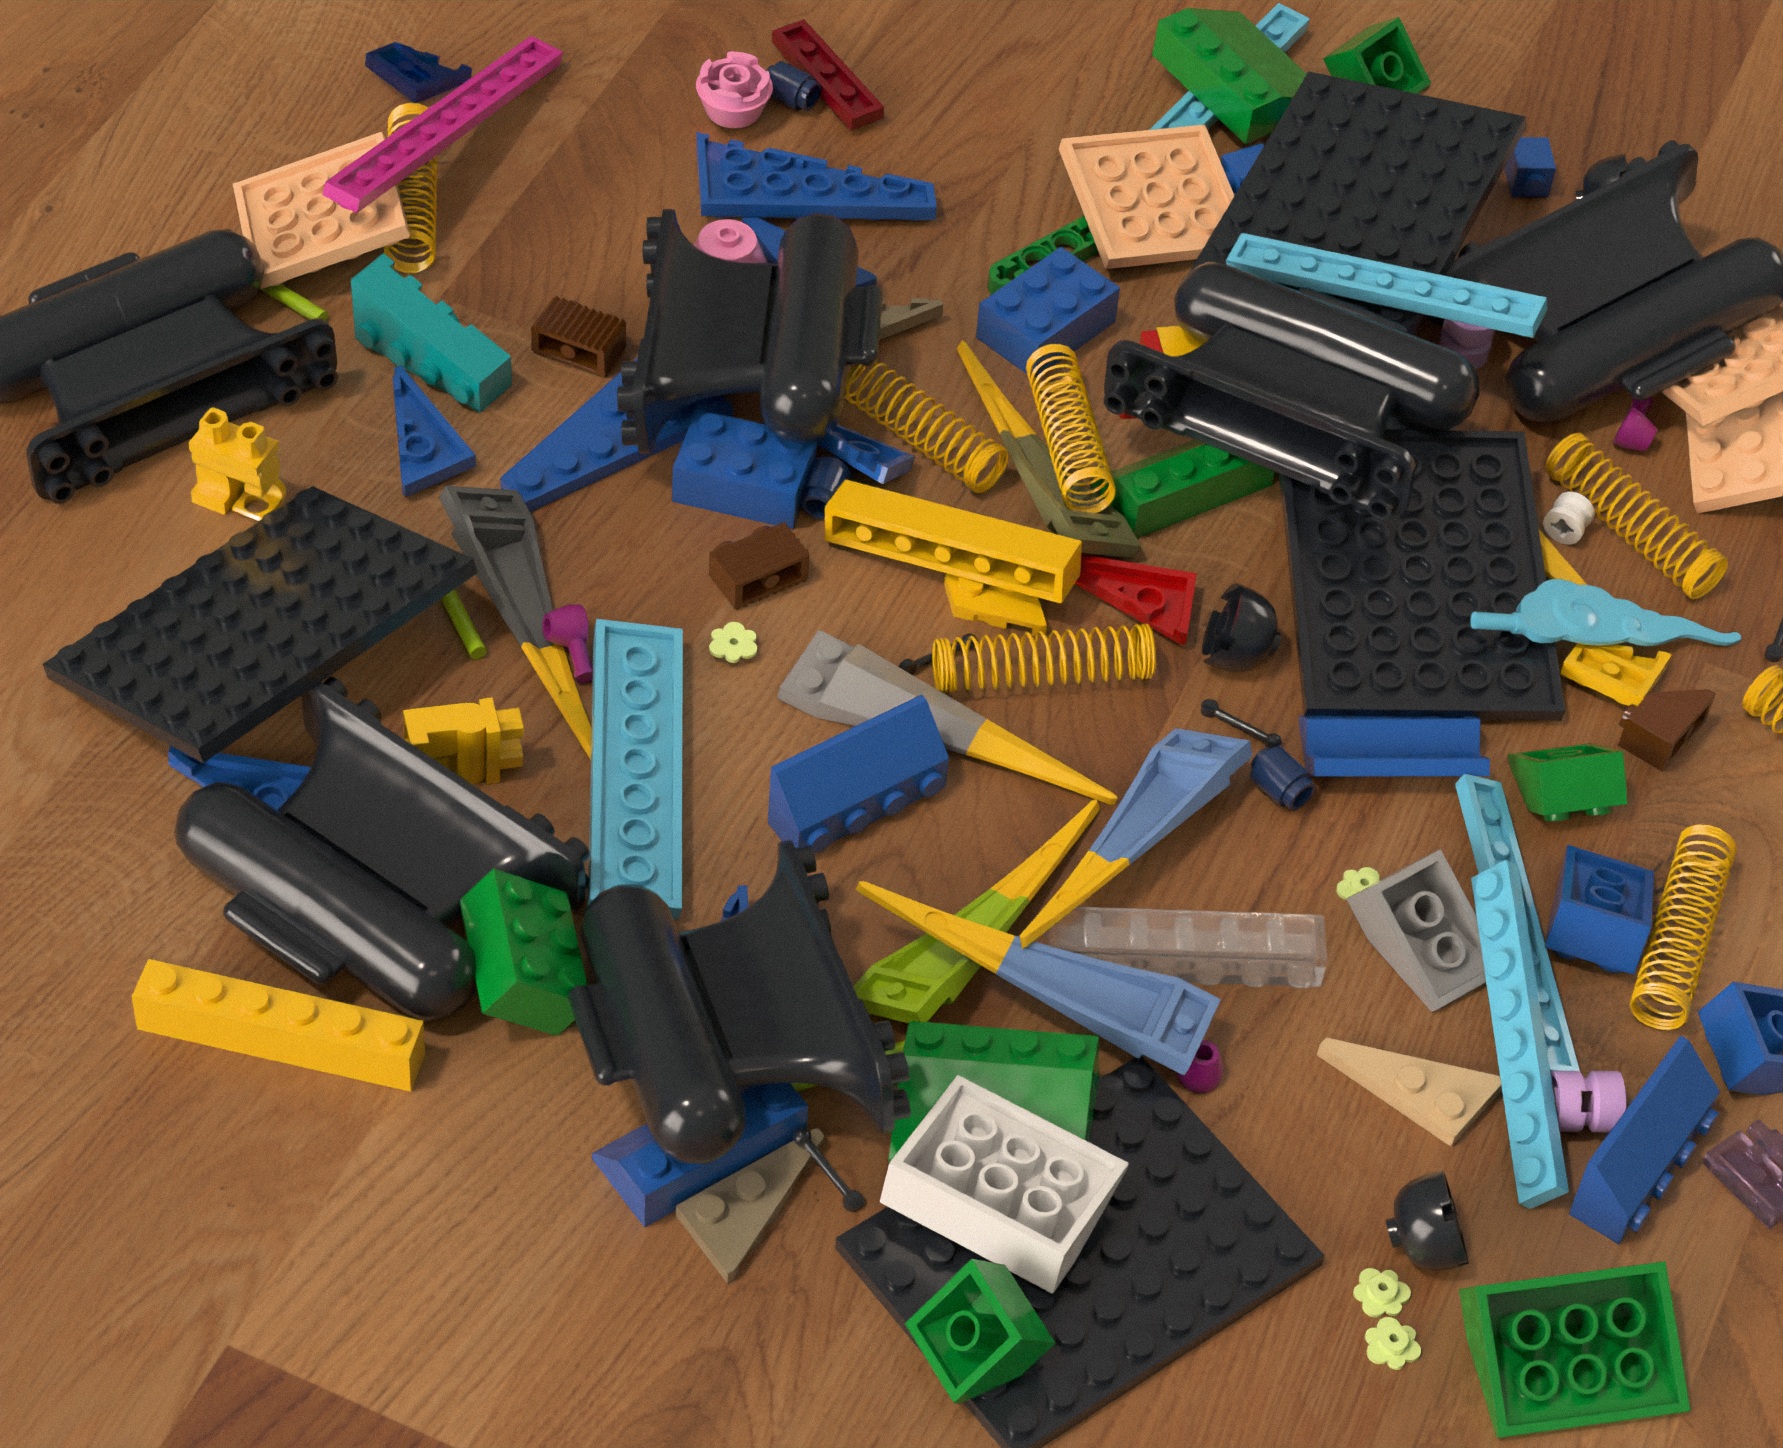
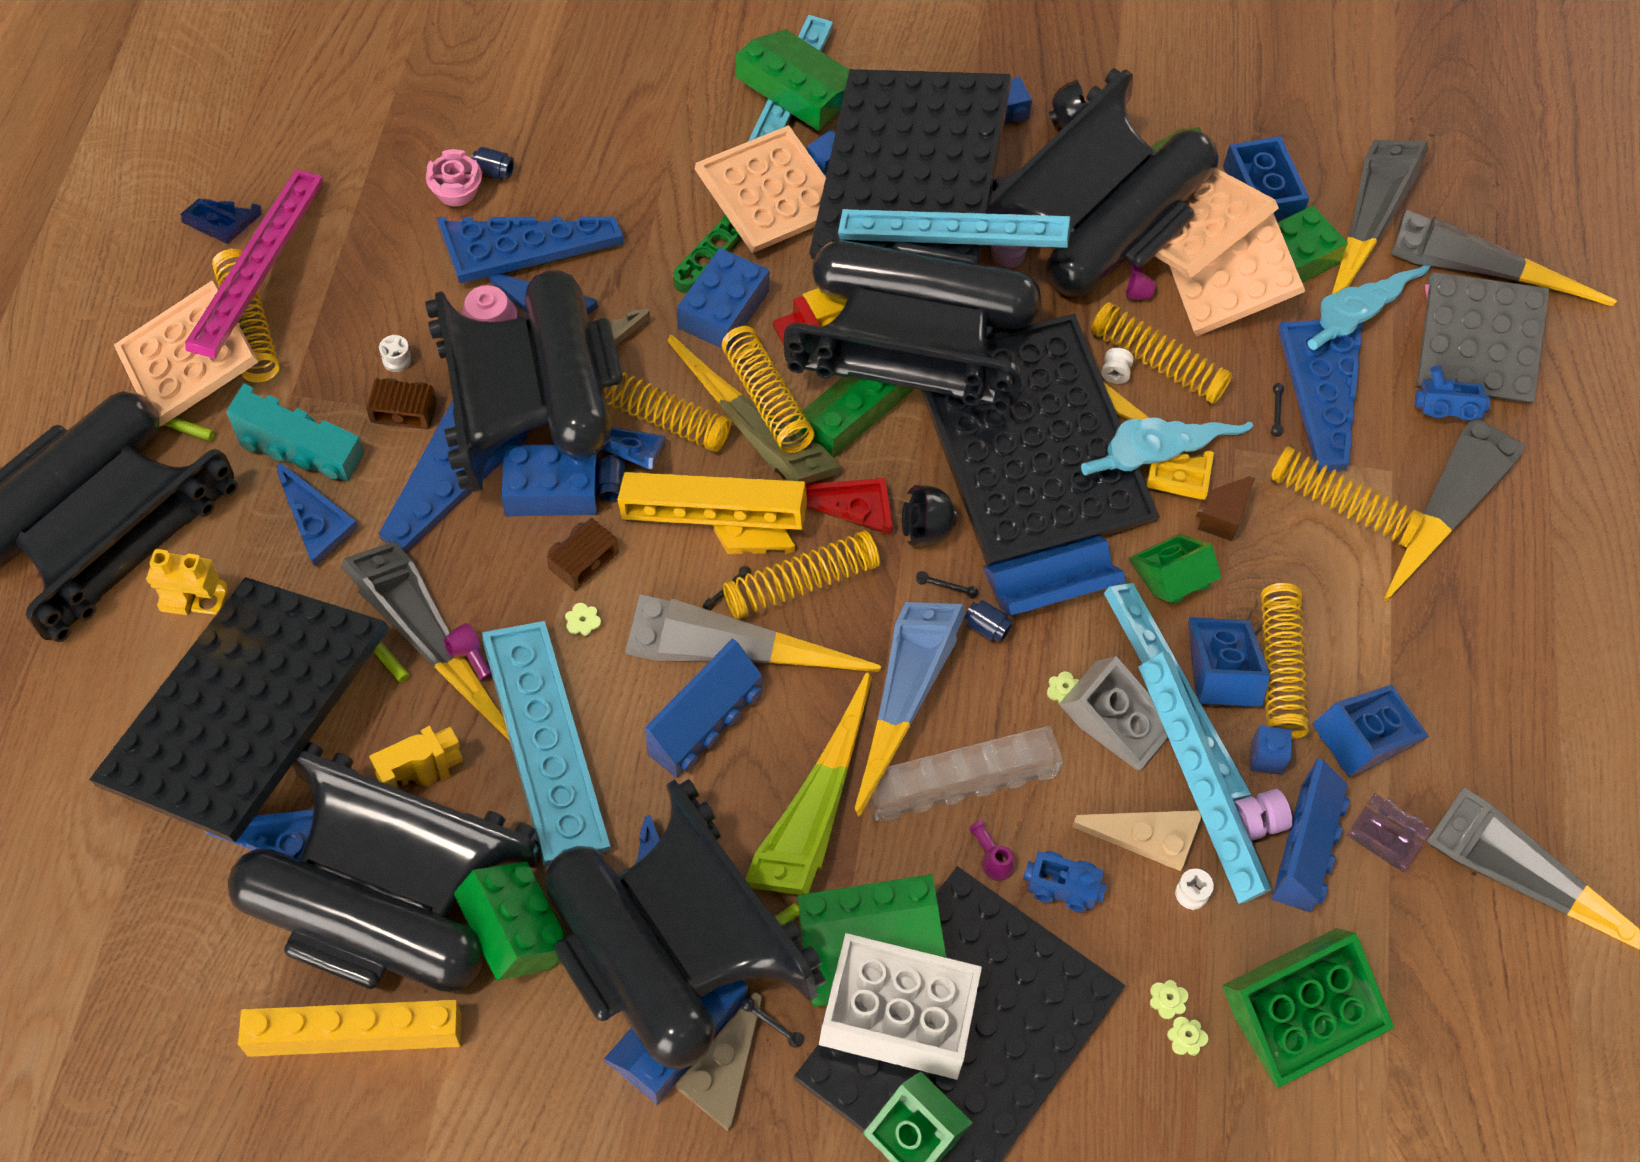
camera: 15 degrees left, 10 degrees up
dark red plate [772,19,884,131] -> none
medium blue plate [856,881,1221,1076] -> none
green slope [1323,17,1431,94] -> none
black cylinder [1386,1170,1469,1271] -> none
none -> white wheel [379,335,412,372]
none -> blue brick [1023,851,1107,912]
none -> white wheel [1175,868,1214,910]
none -> blue brick [1250,725,1292,775]

